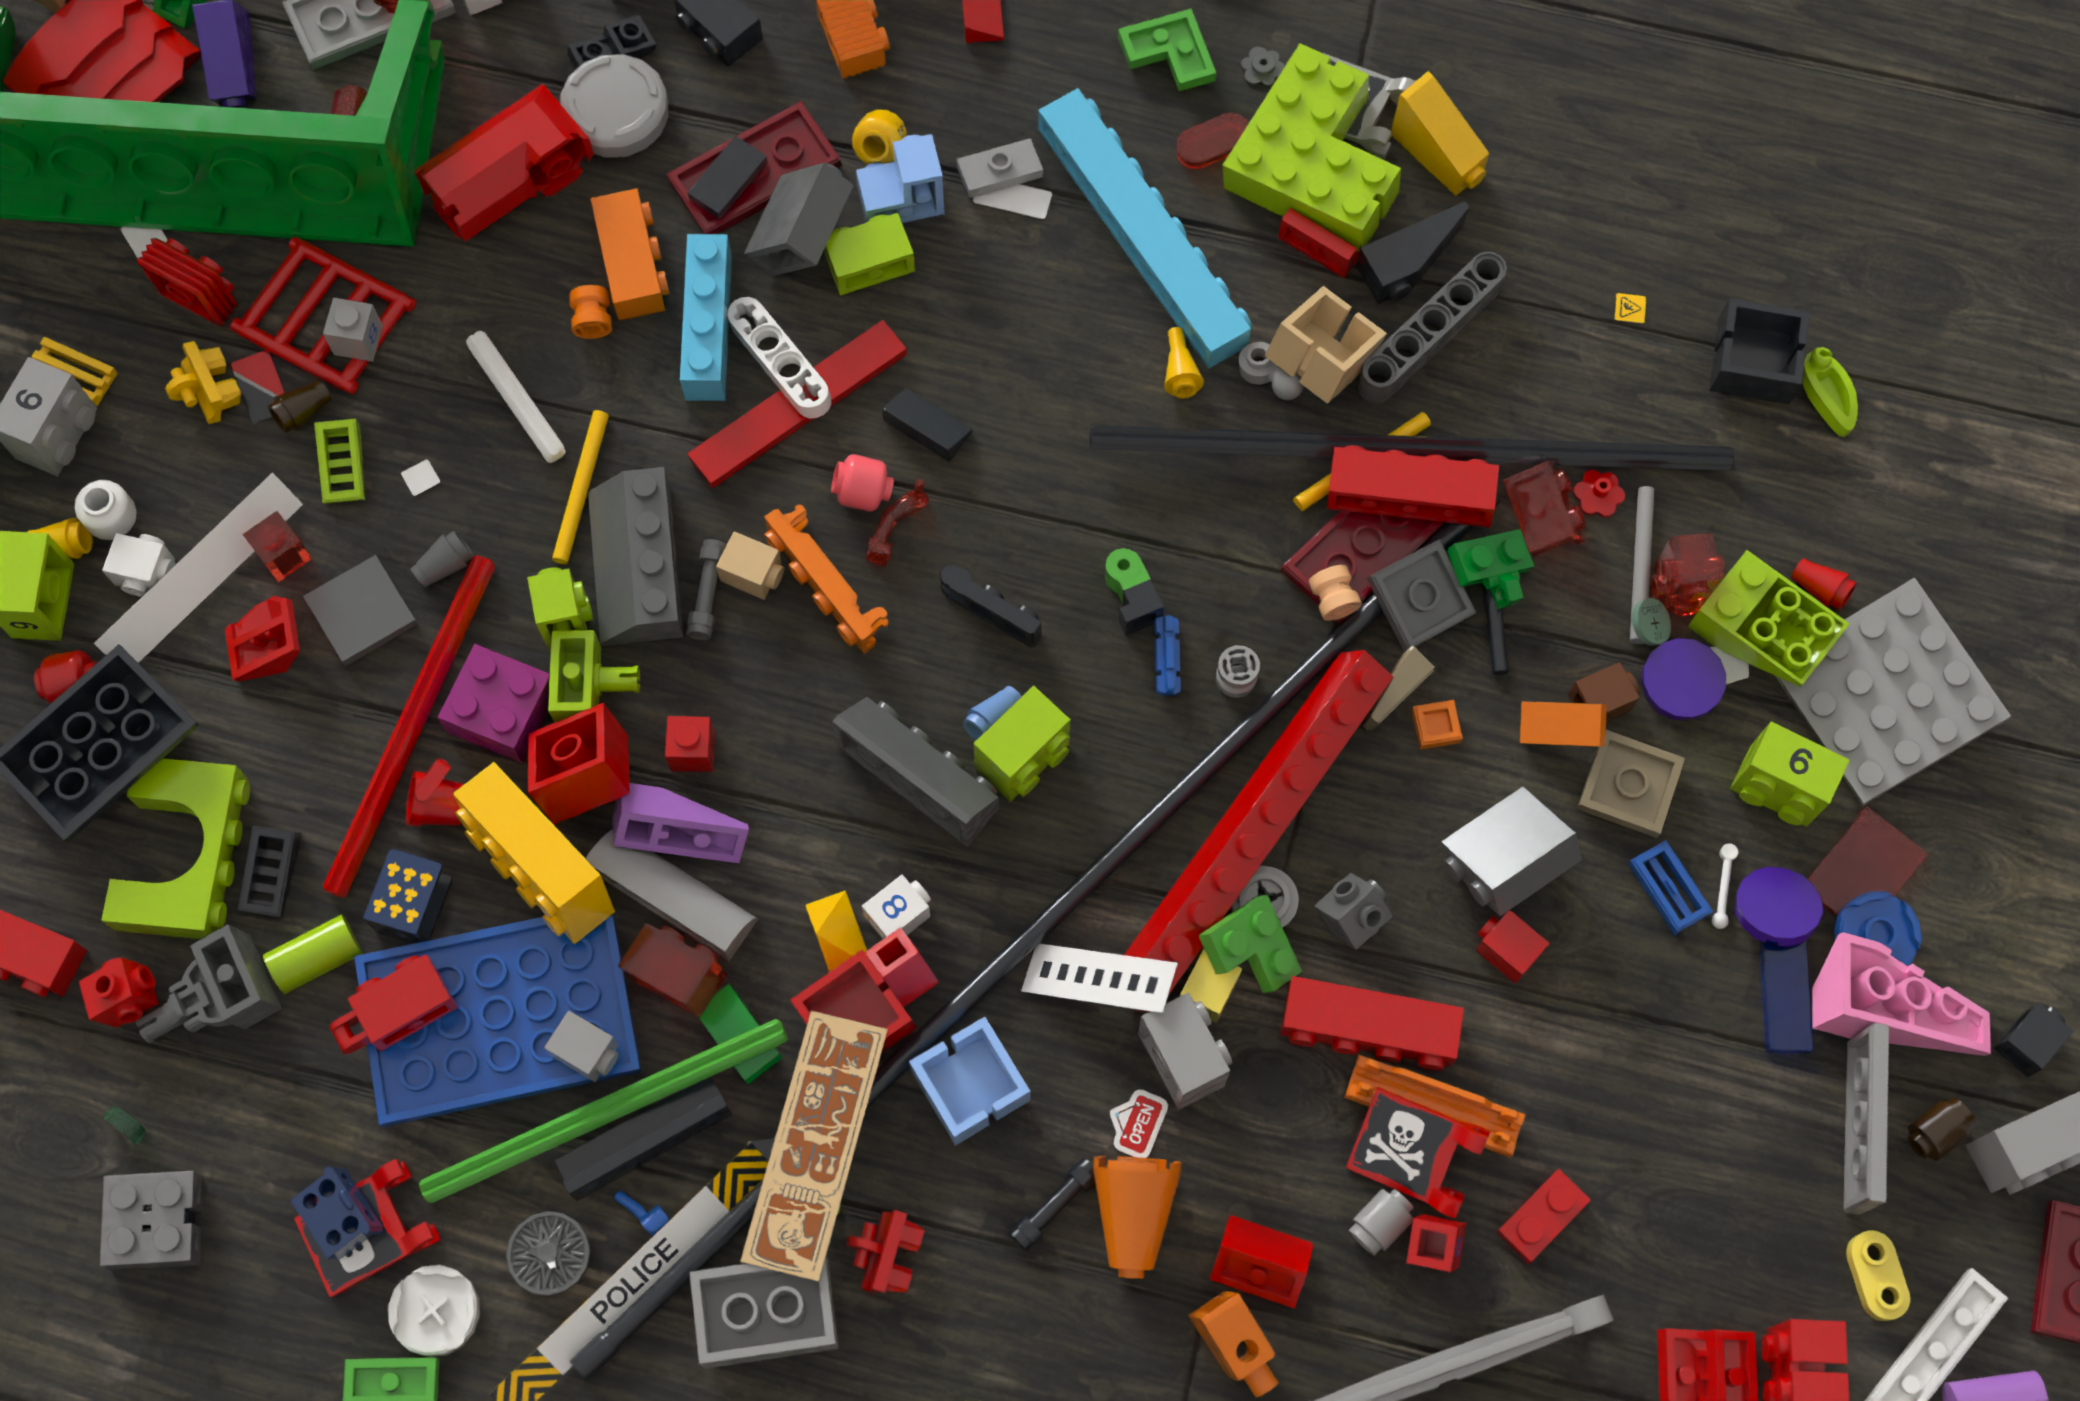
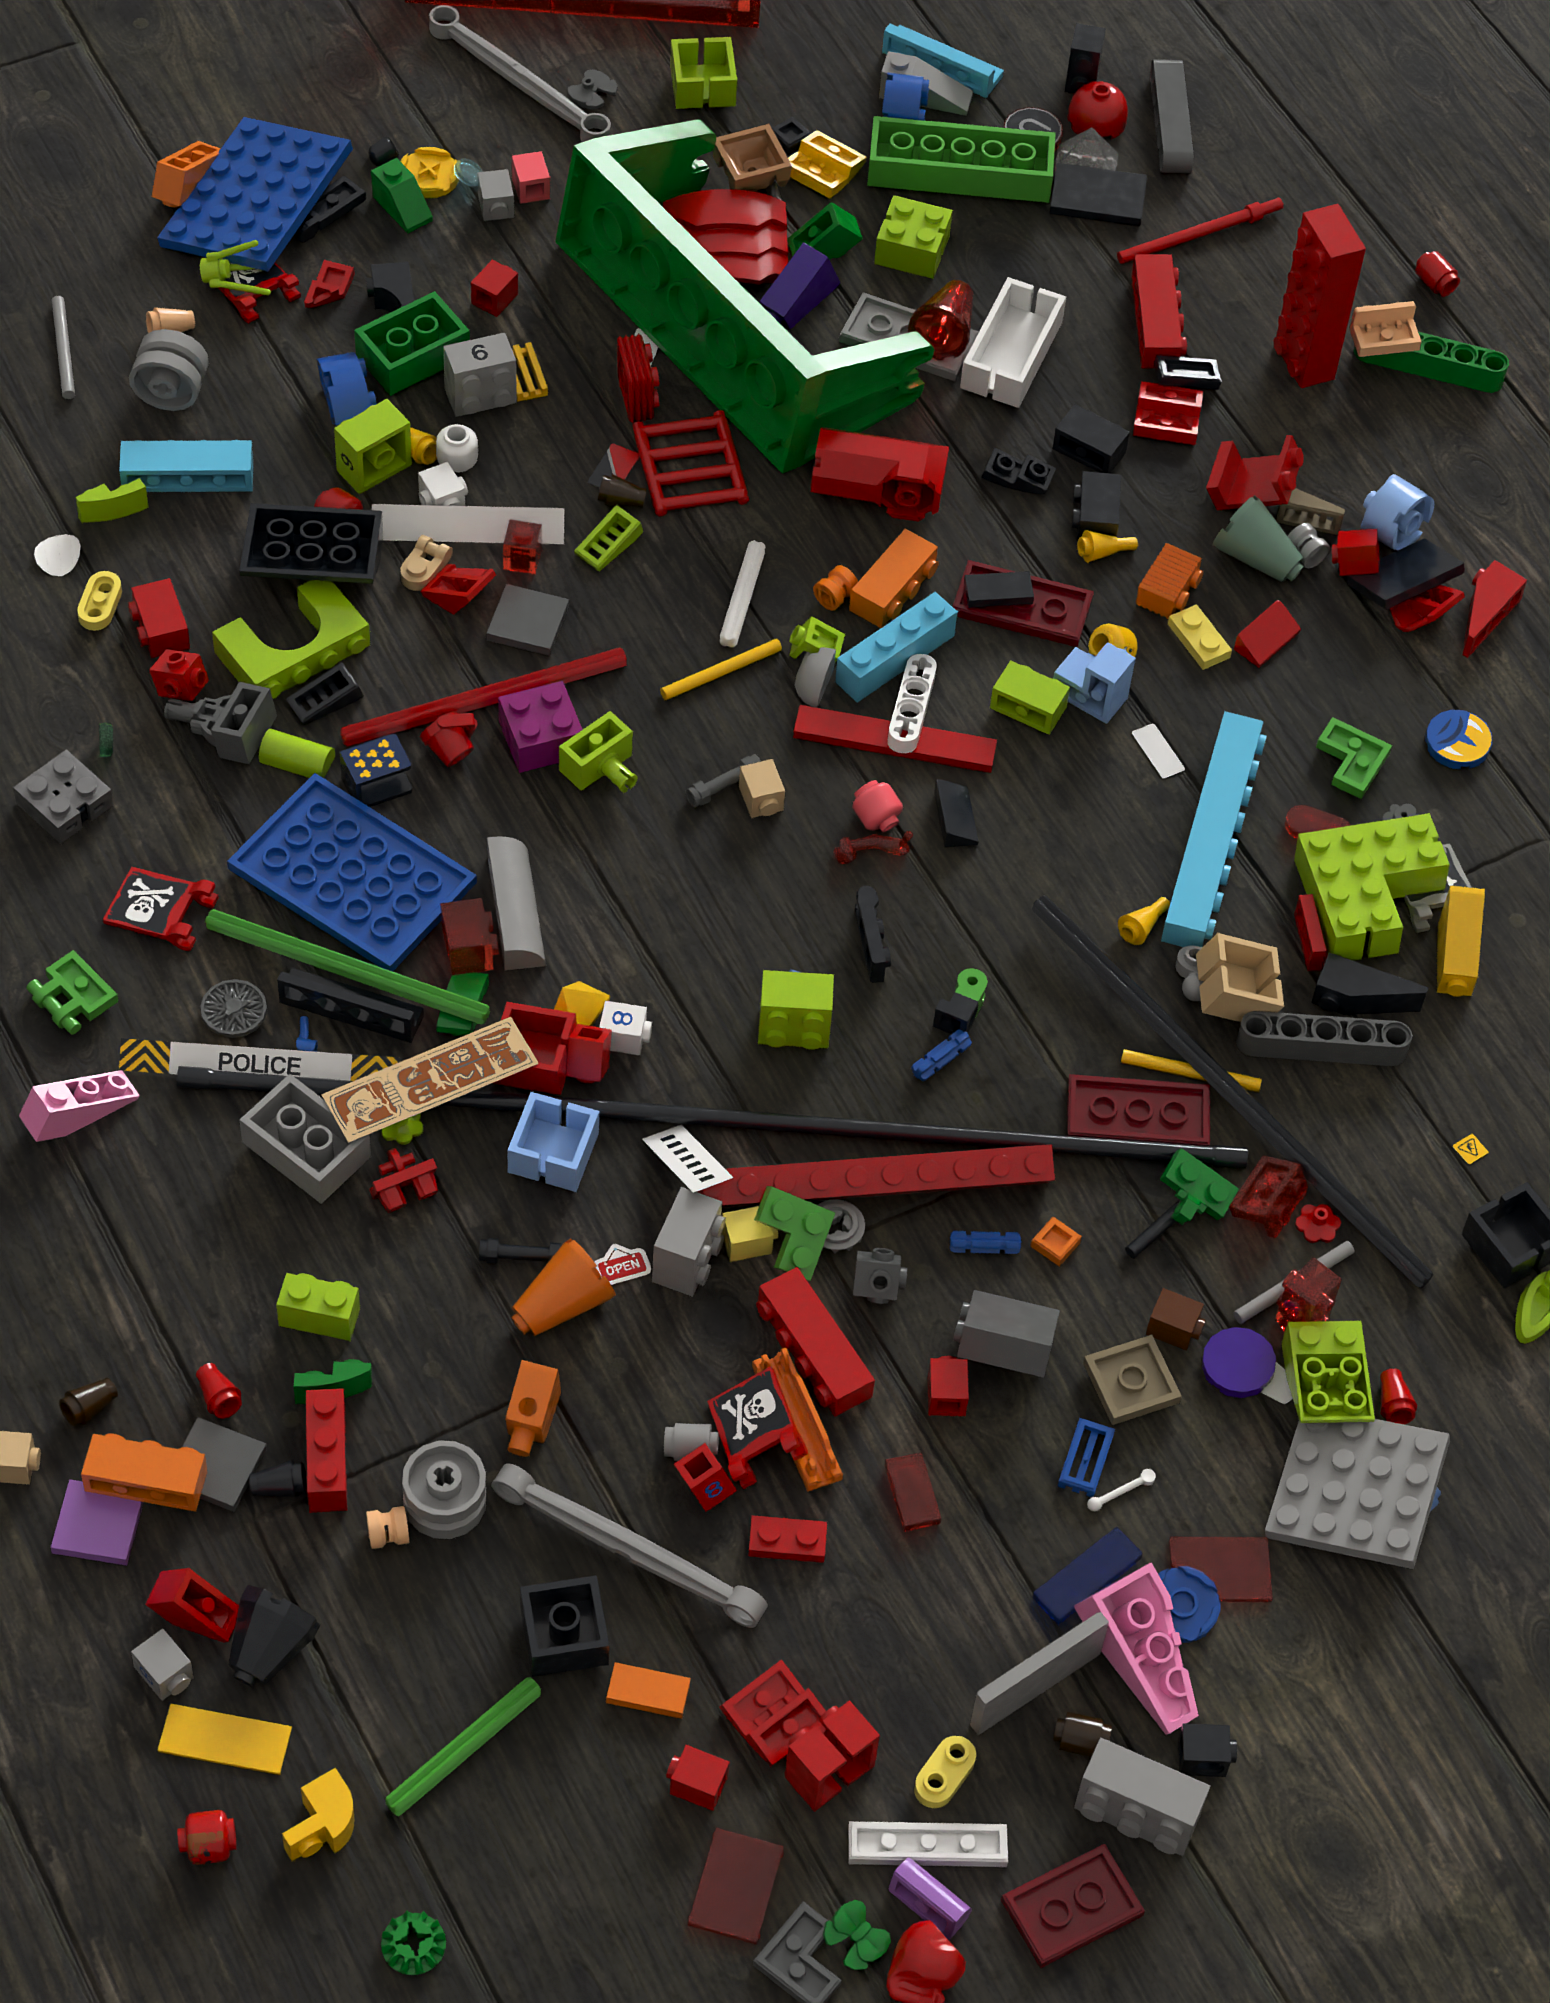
camera: 45 degrees right, 15 degrees down
yellow hips [165,341,241,424] -> none
dark blue piece [290,1167,383,1259] -> none
light grey brick [323,298,383,361] -> none
red brick [329,954,459,1054] -> none
white tile [388,1265,480,1357] -> none
white sticker [401,459,440,496] -> none
dark grey cone [410,530,475,588] -> none
yellow brick [453,762,615,944] -> none
lime brick [527,567,593,652] -> none
red brick [528,703,630,824] -> none
light grey brick [544,1010,619,1082] -> none
light grey piece [561,54,668,158] -> none
dark grey slope [588,467,684,647] -> none
medium lavender slope [612,783,749,863] -> none
red brick [665,716,715,772] -> none
dark grey brick [744,163,854,276] -> none
orange piece [764,505,889,654] -> none
dark grey slope [832,697,999,847] -> none
light grey plate [957,138,1043,198] -> none
red panel [1209,1216,1313,1309] -> none
light grey wheel [1216,645,1260,698] -> none
light nougat wheel [1309,565,1362,621] -> none
red brick [1327,445,1499,527] -> none
dark tan slope [1362,646,1434,731] -> none
dark grey tile [1366,539,1477,651] -> none
orange tile [1520,701,1607,747] -> none
sand green piece [1632,598,1671,646] -> none
lime brick [1730,721,1850,827] -> none
dark purple tile [1734,867,1823,946] -> none
none -> tan plate [400,535,453,591]
none -> lime bracket [789,616,845,662]
none -> light grey brick [795,647,836,708]
none -> clear red tile [885,1452,941,1532]
none -> blue axle [950,1231,1021,1254]
none -> yellow cone [1077,530,1138,563]
none -> light yellow plate [1168,604,1232,670]

